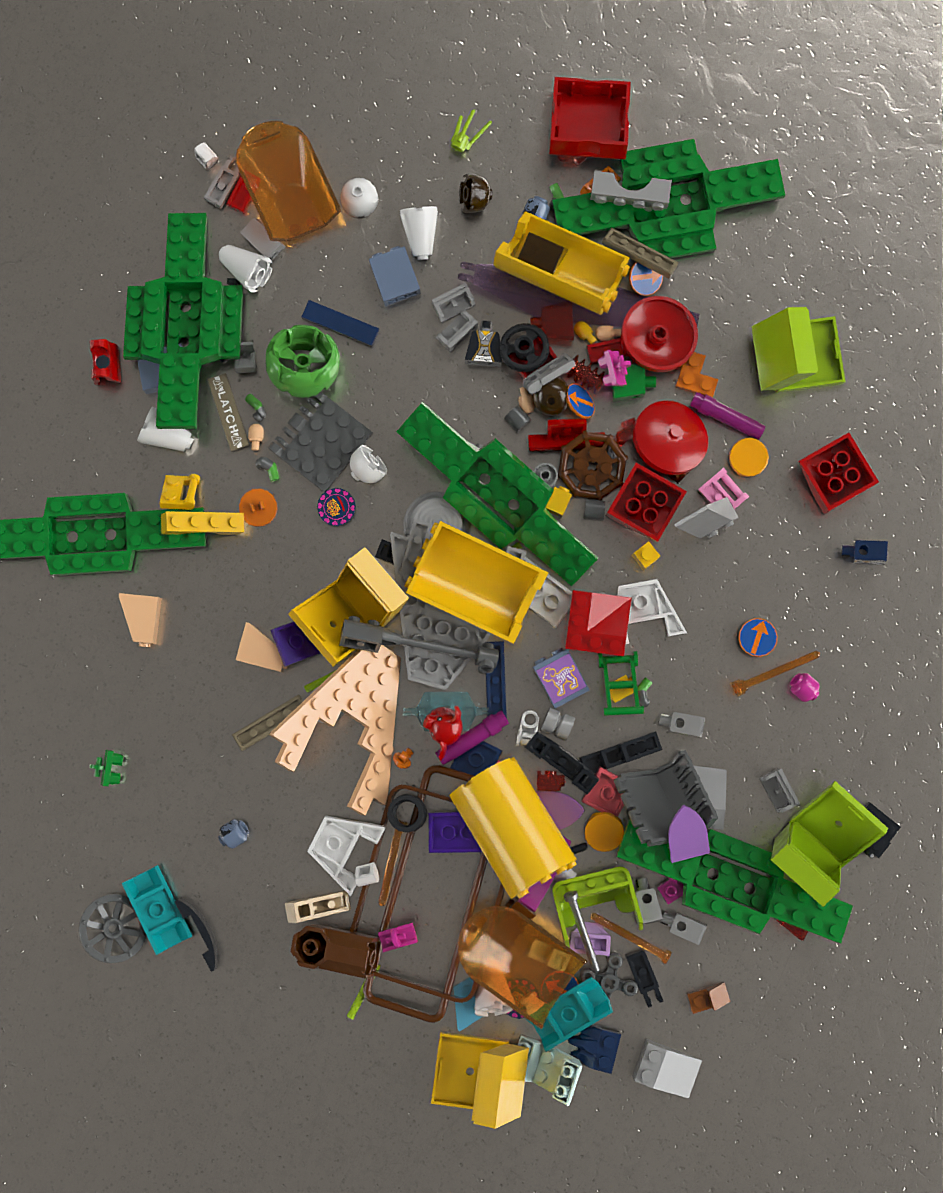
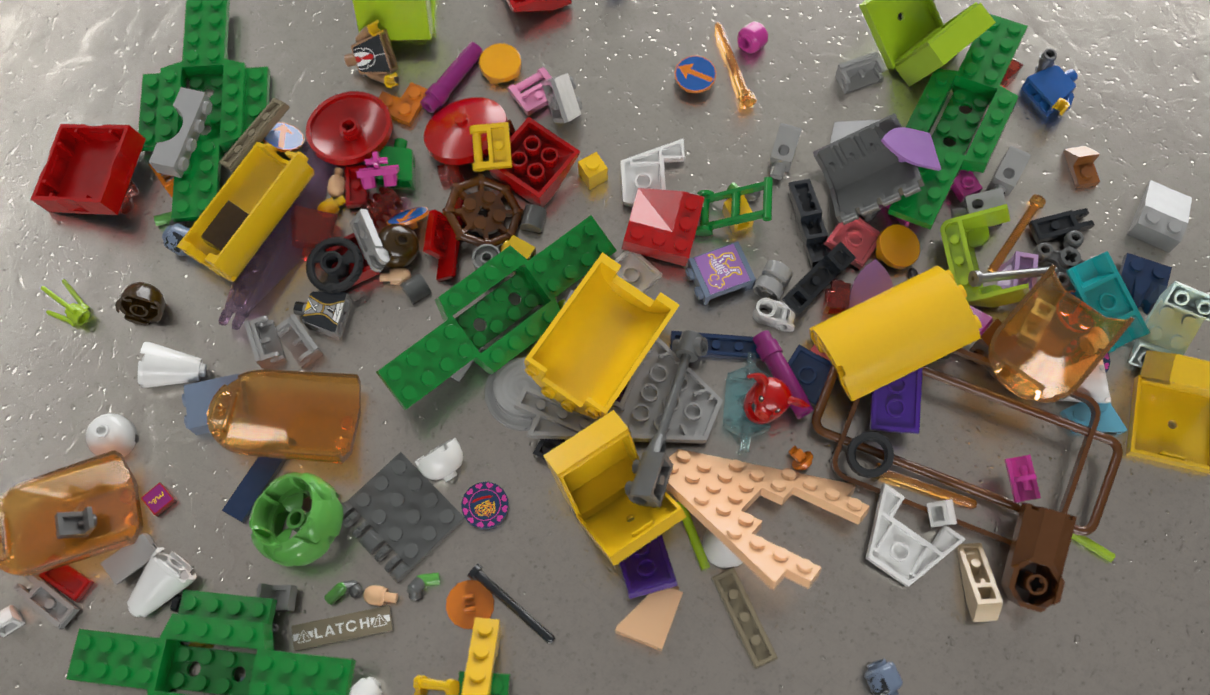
camera: 85 degrees left, 15 degrees down
none -> dark grey bracket [55,506,97,539]
none -> magenta tile [141,482,176,517]
none -> clear orange windscreen [207,370,361,464]
none -> torso [344,20,399,88]
none -> black bar [467,563,555,644]
none -> yellow plate [469,122,513,172]
none -> blue torso [1021,48,1078,117]

